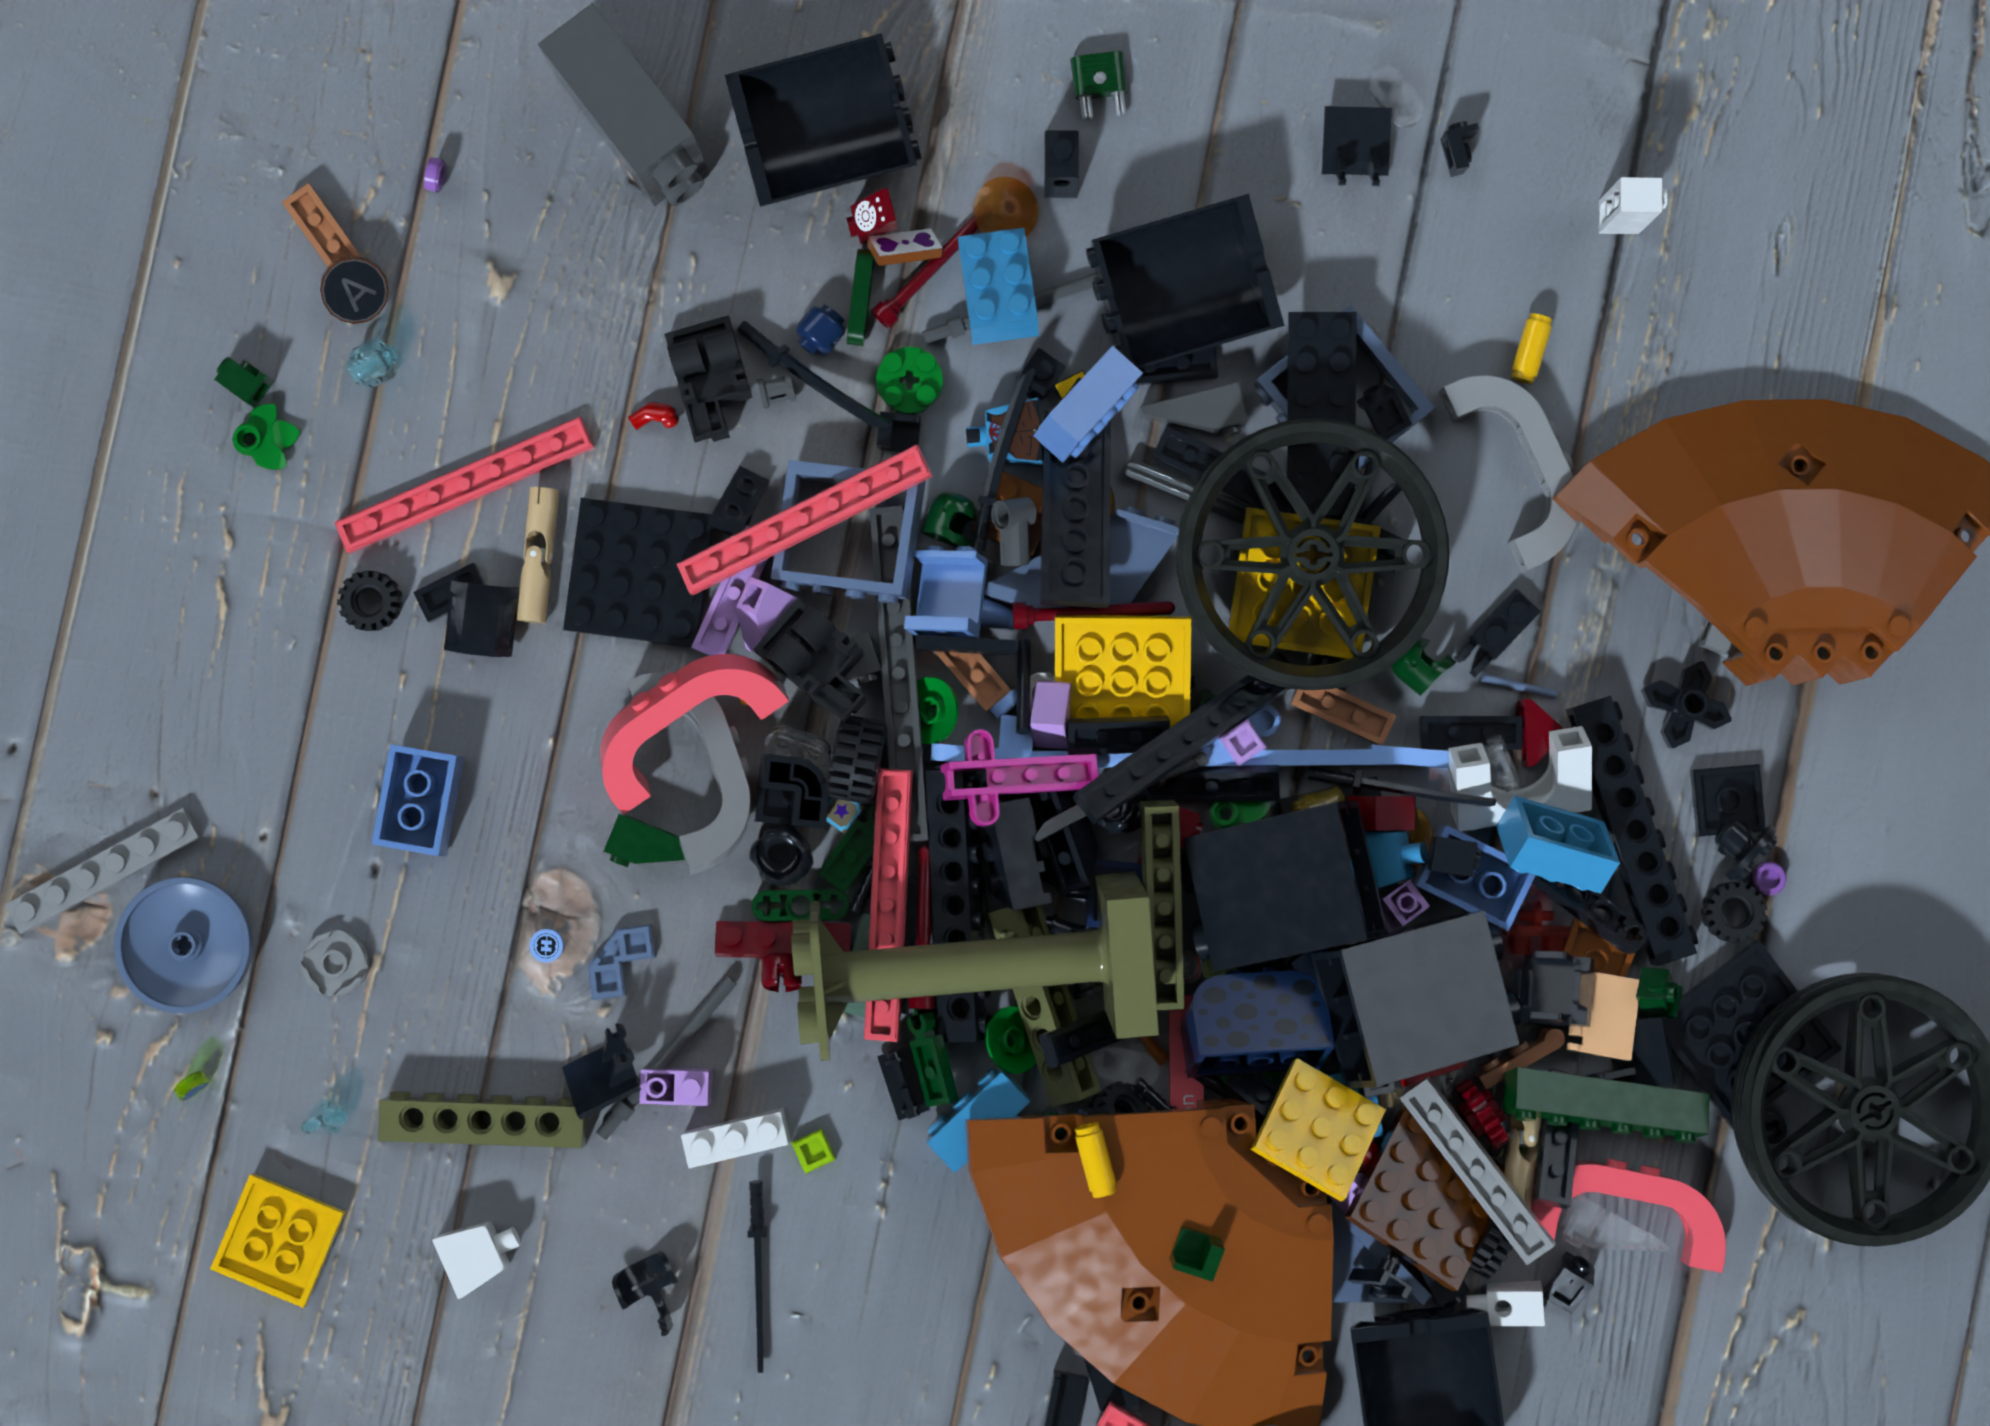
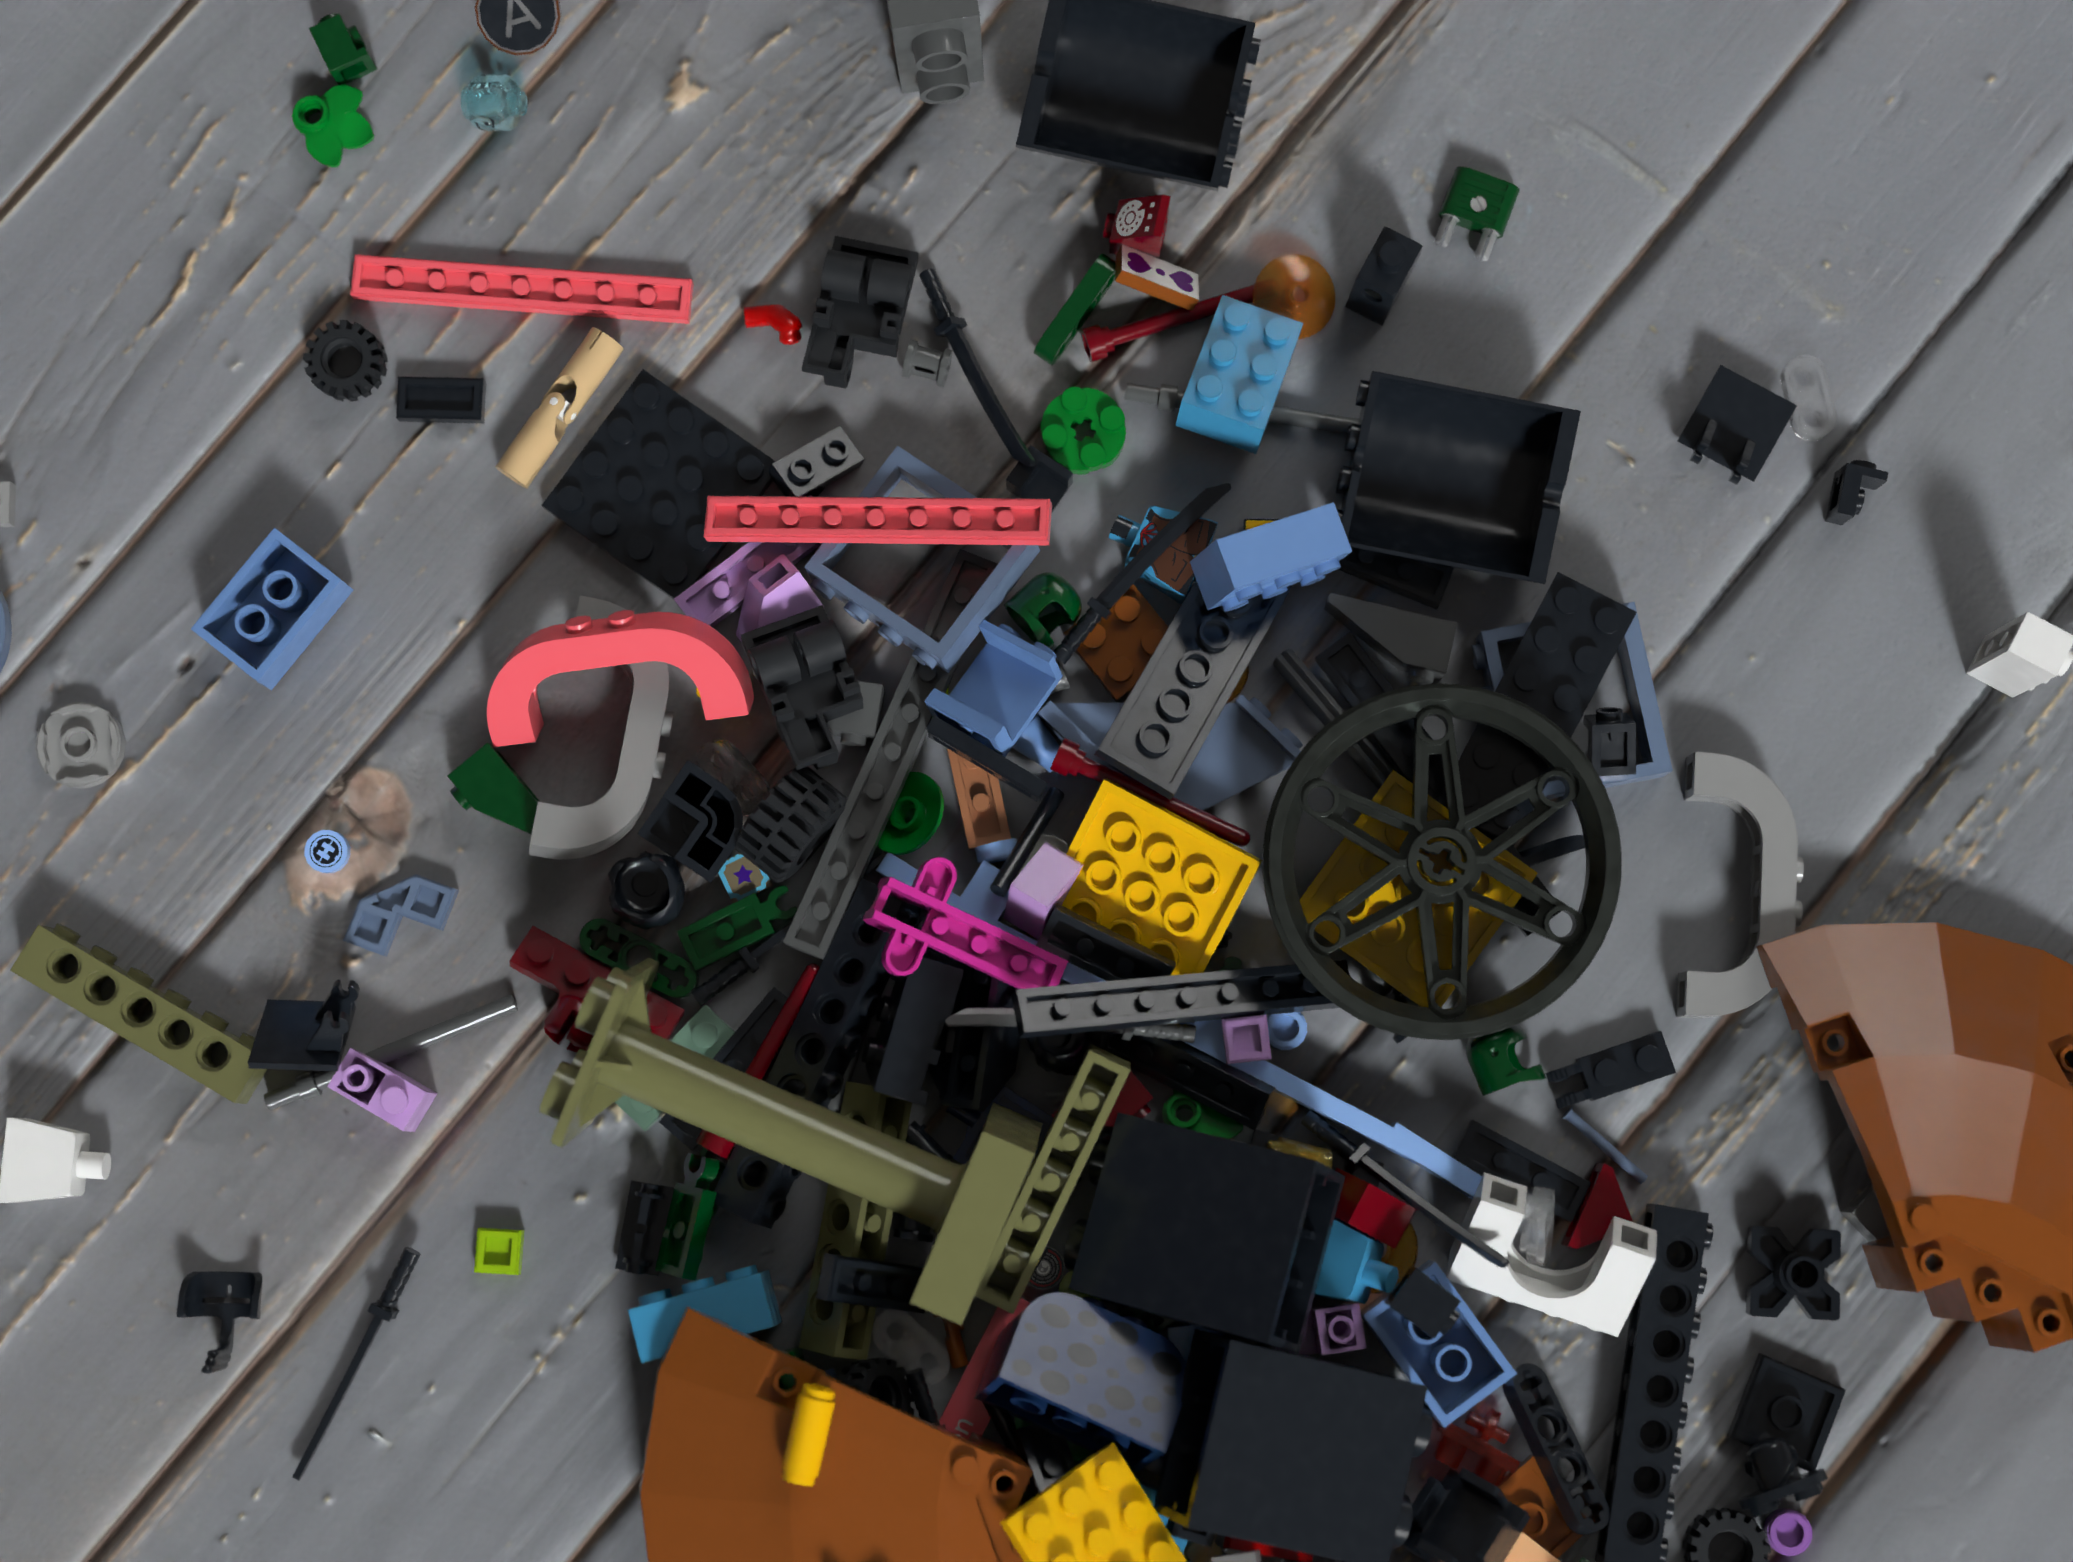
camera: 30 degrees right, 5 degrees down
black slope [443,580,519,657] -> none
white brick [681,1108,791,1169] -> none
dark blue head [796,304,845,355] -> none
coral tile [864,768,913,1042] -> none
green dish [986,1006,1036,1074] -> none
dark grey piece [991,497,1037,566] -> none
black bracket [1016,347,1066,401] -> none
nougat plate [1290,688,1396,746] -> none
dark azure brick [1496,795,1620,894] -> none
yellow piece [1511,313,1552,385] -> none

